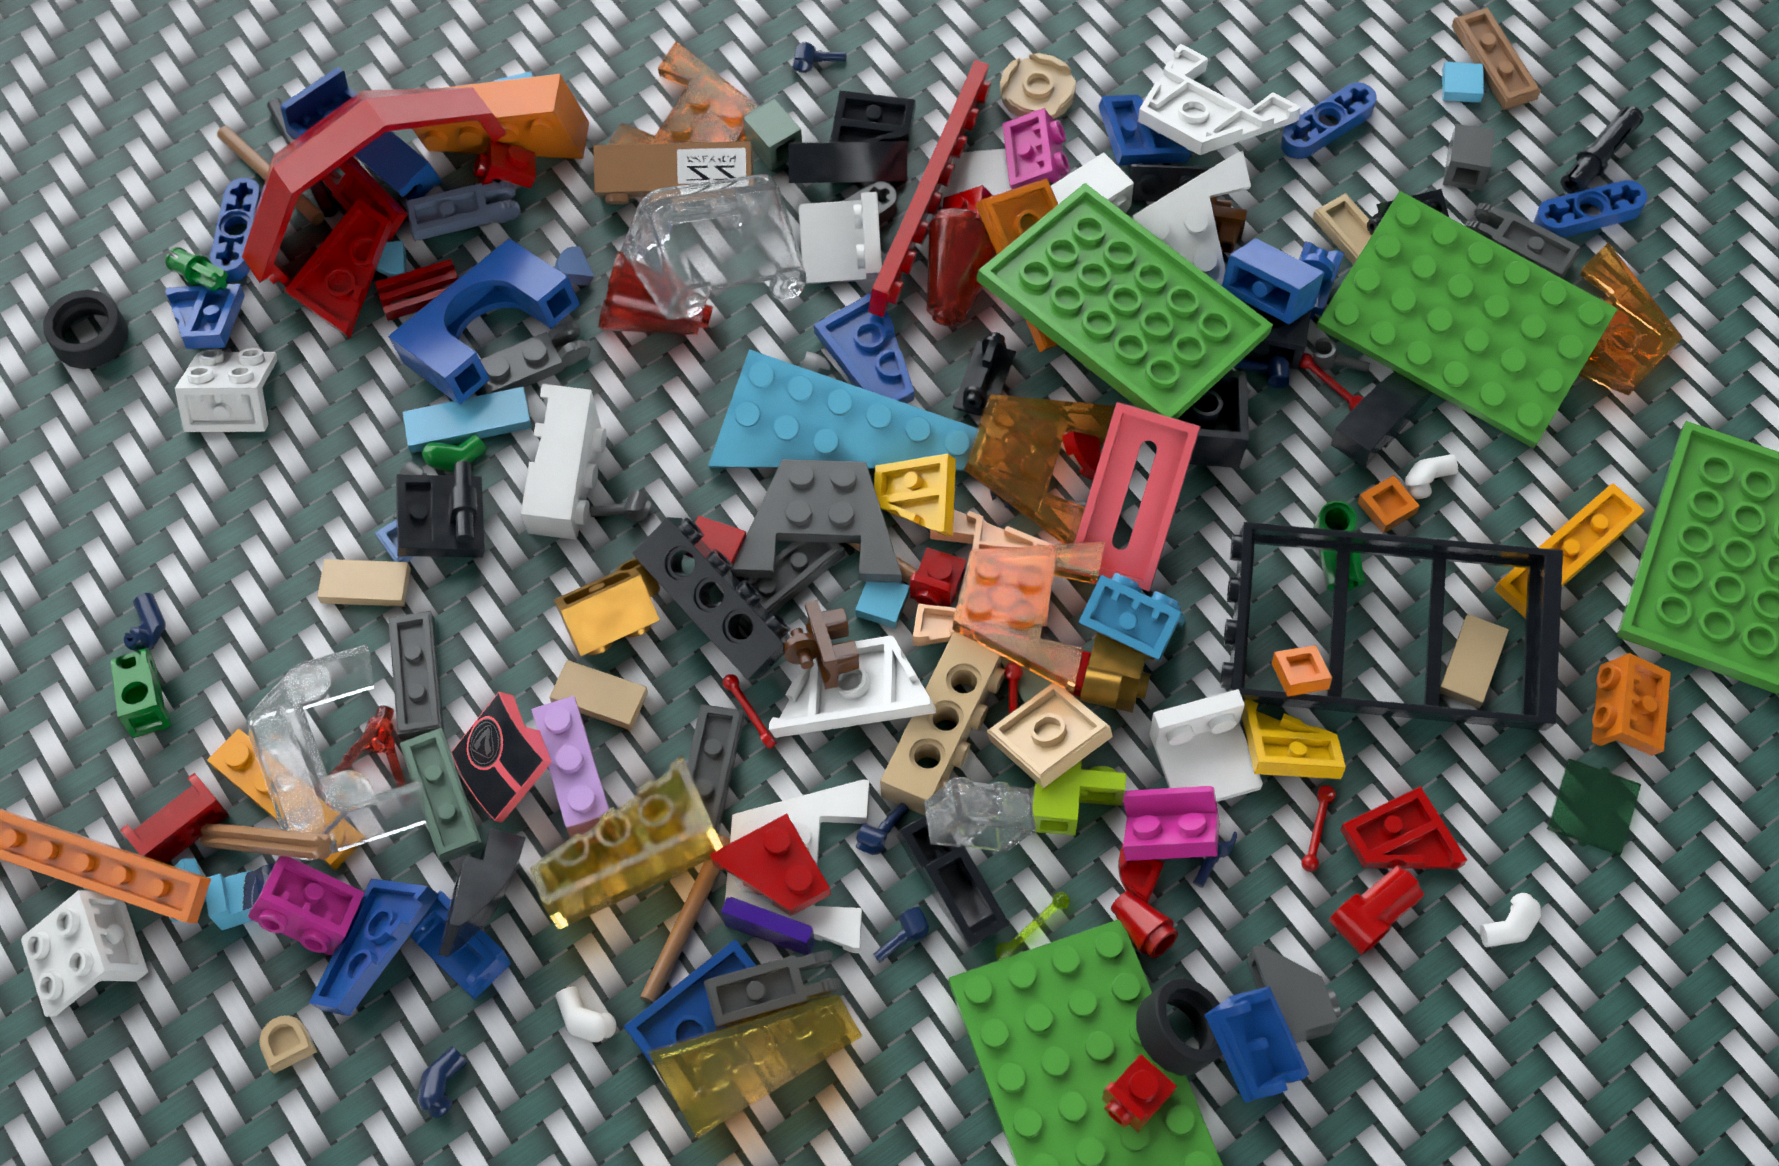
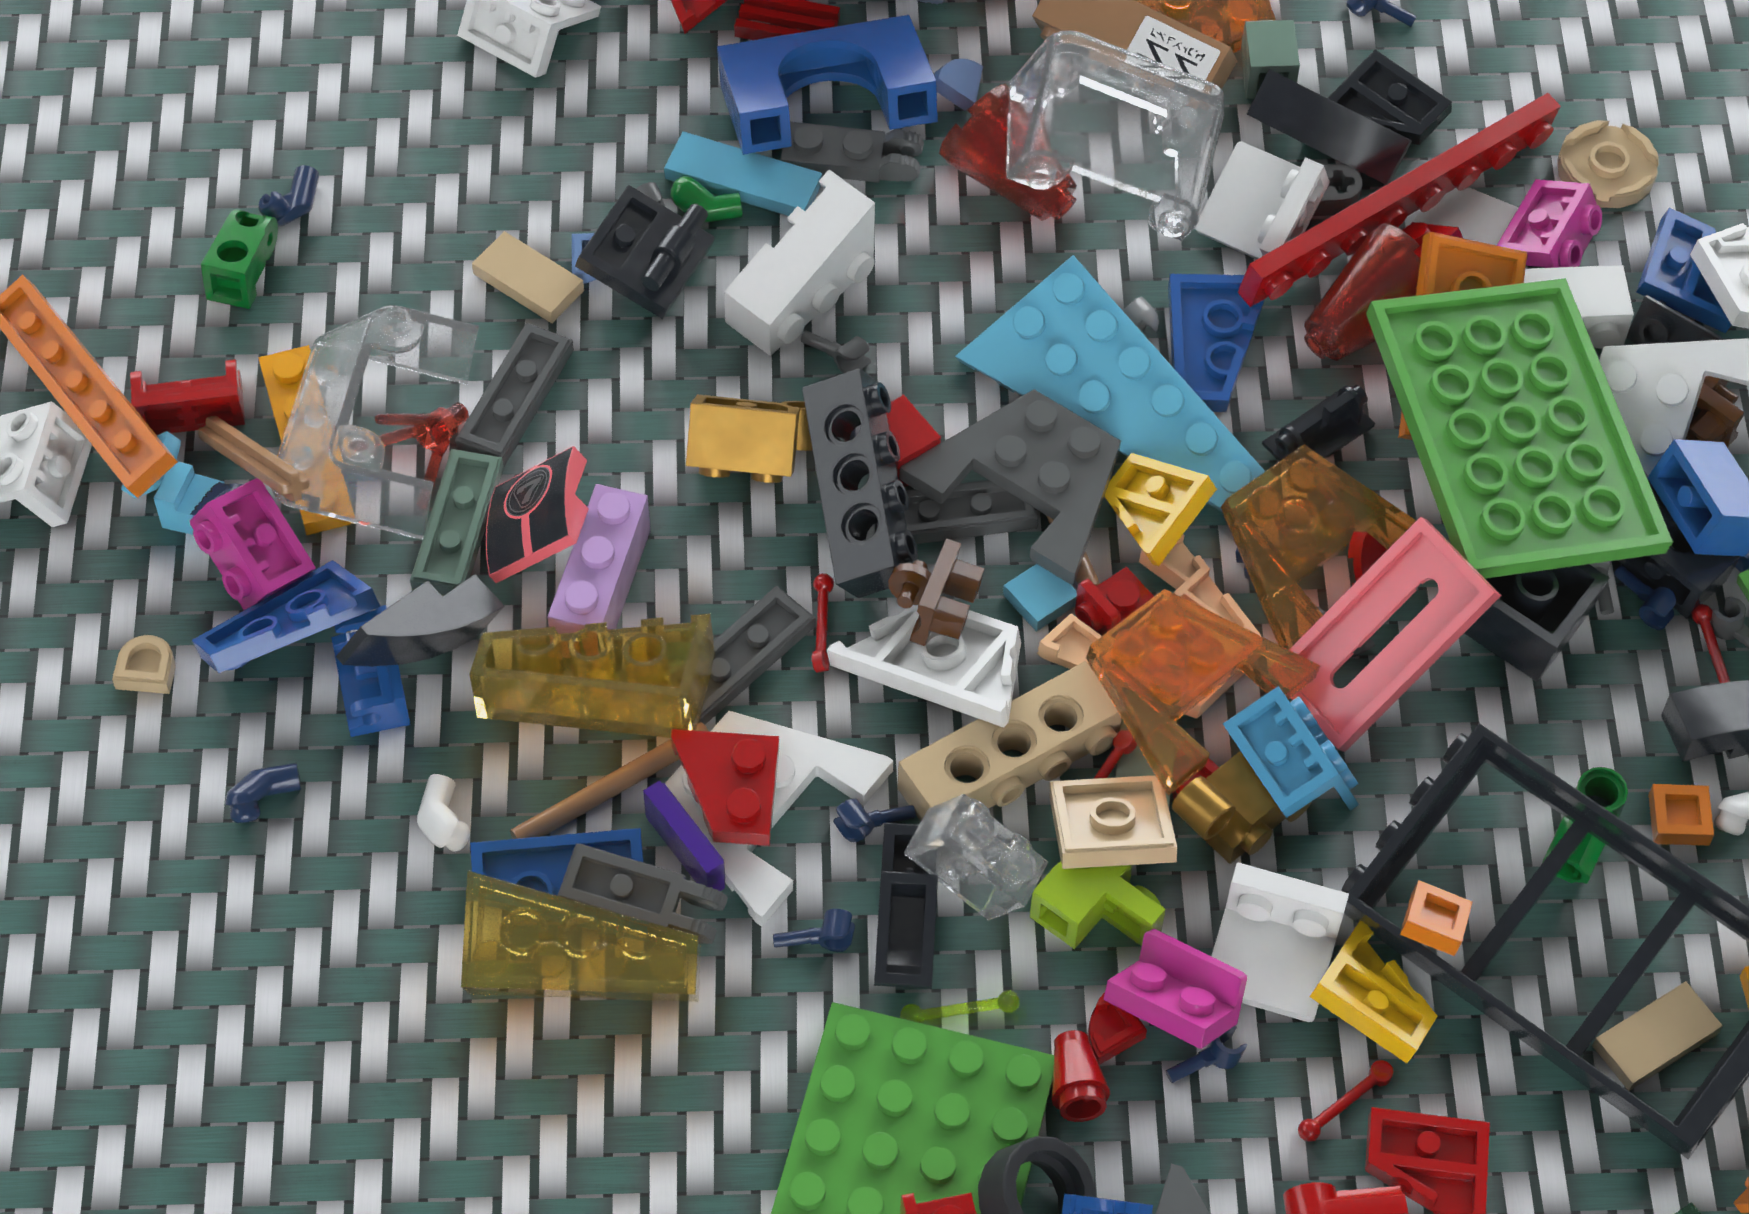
camera: 30 degrees right, 5 degrees down
tan tile [549,660,648,730] -> none

